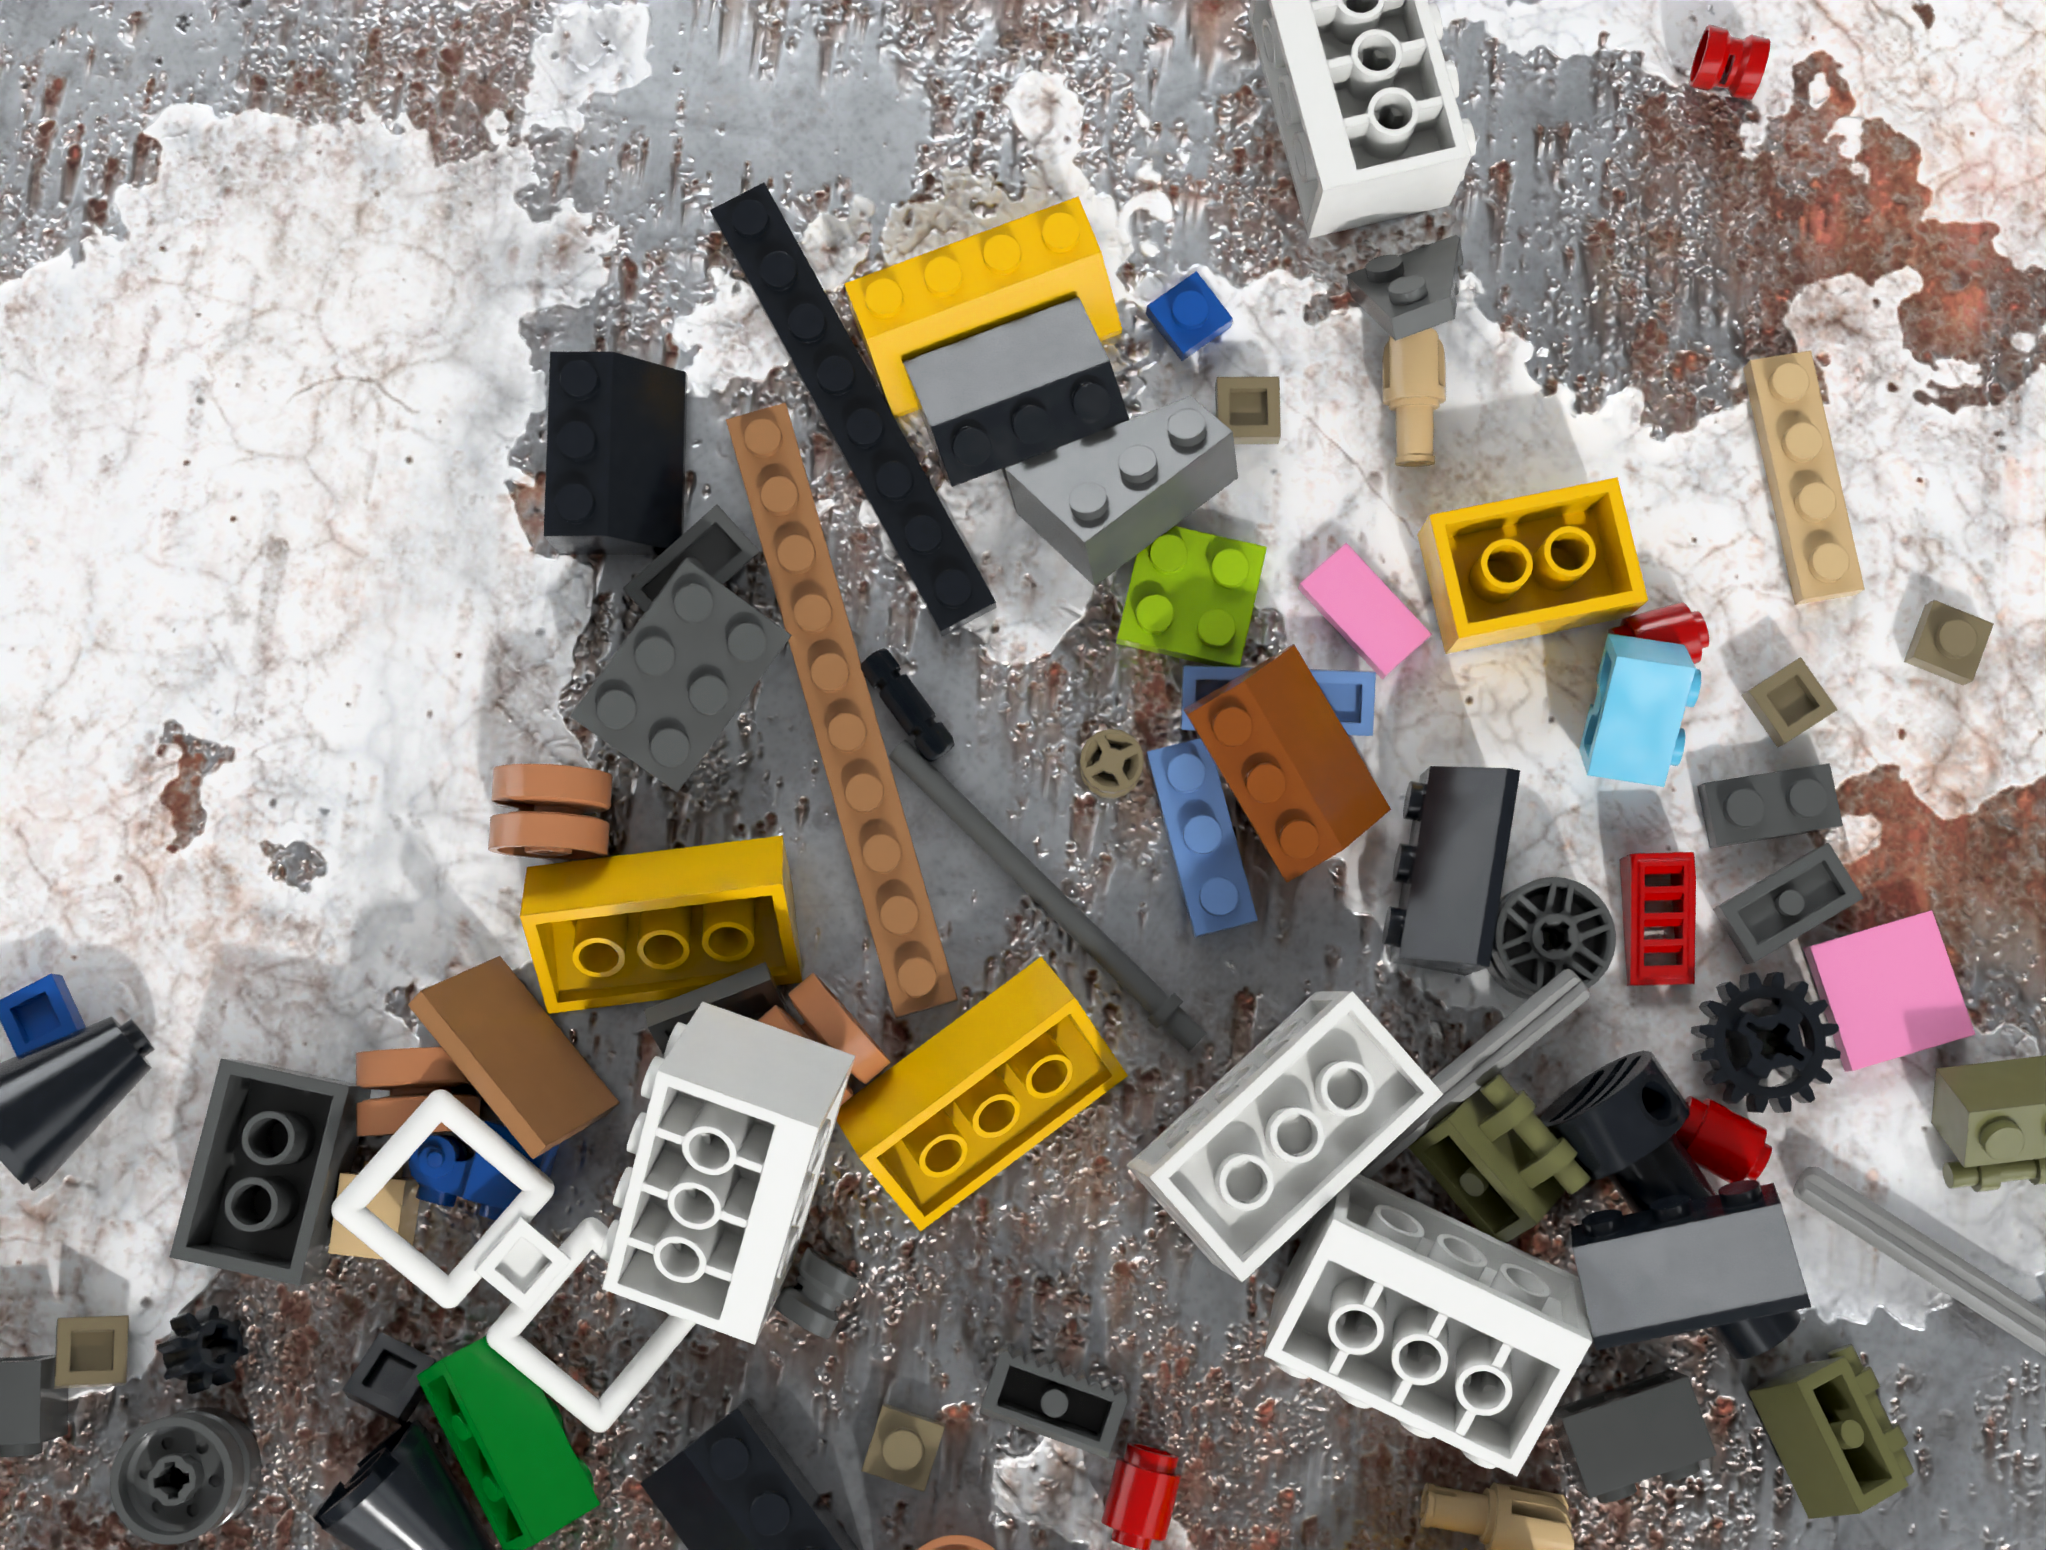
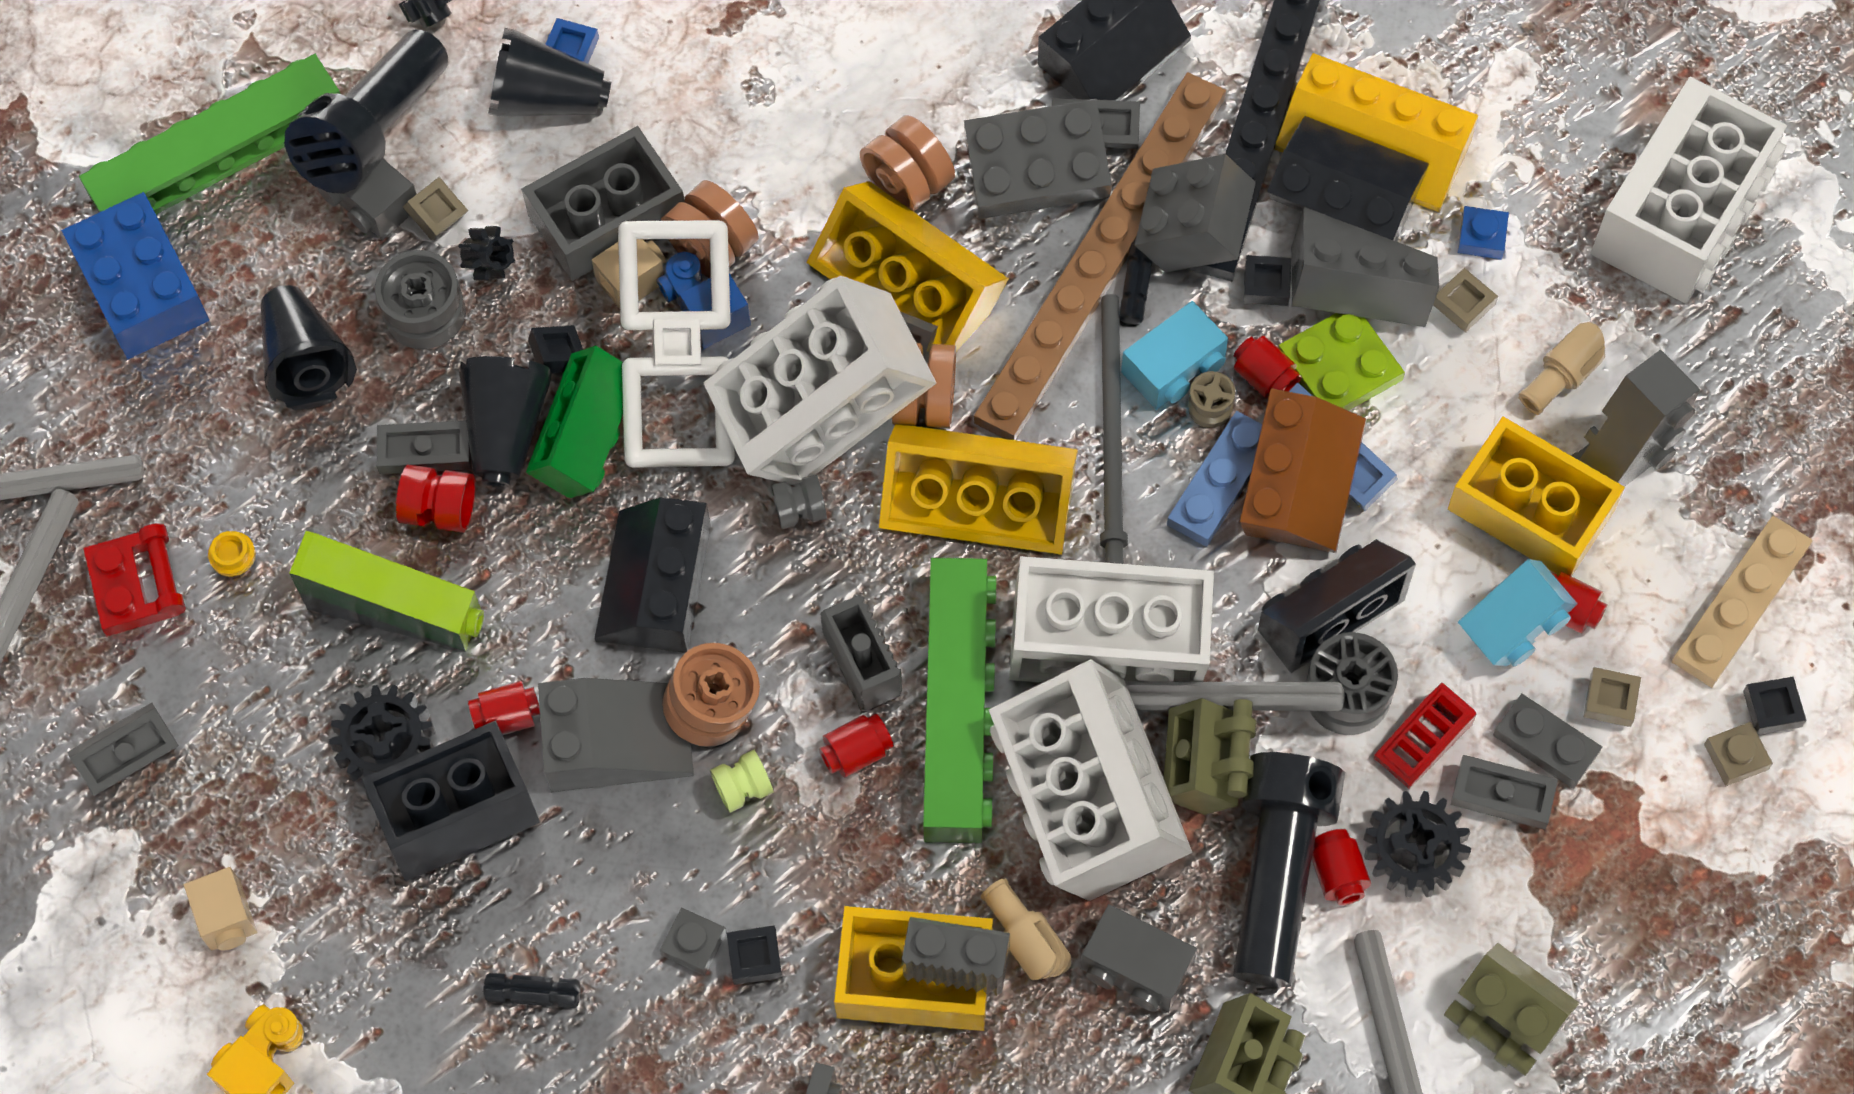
camera: 45 degrees right, 15 degrees down
medium nougat tile [408,956,620,1159] -> none
dark tan plate [861,1403,946,1492] -> none
bright pink tile [1298,543,1432,680] -> none
dark grey wing [1347,235,1463,341] -> none
slope [1571,1180,1811,1351] -> none
bright pink tile [1803,910,1976,1072] -> none
none -> bright green brick [923,558,997,843]
none -> medium azure brick [1121,300,1228,410]
none -> dark grey brick [1134,154,1256,272]
none -> red brick [1233,336,1302,399]
none -> black plate [1243,255,1291,306]
none -> dark grey wedge [1571,349,1700,487]
none -> black plate [1743,676,1807,735]

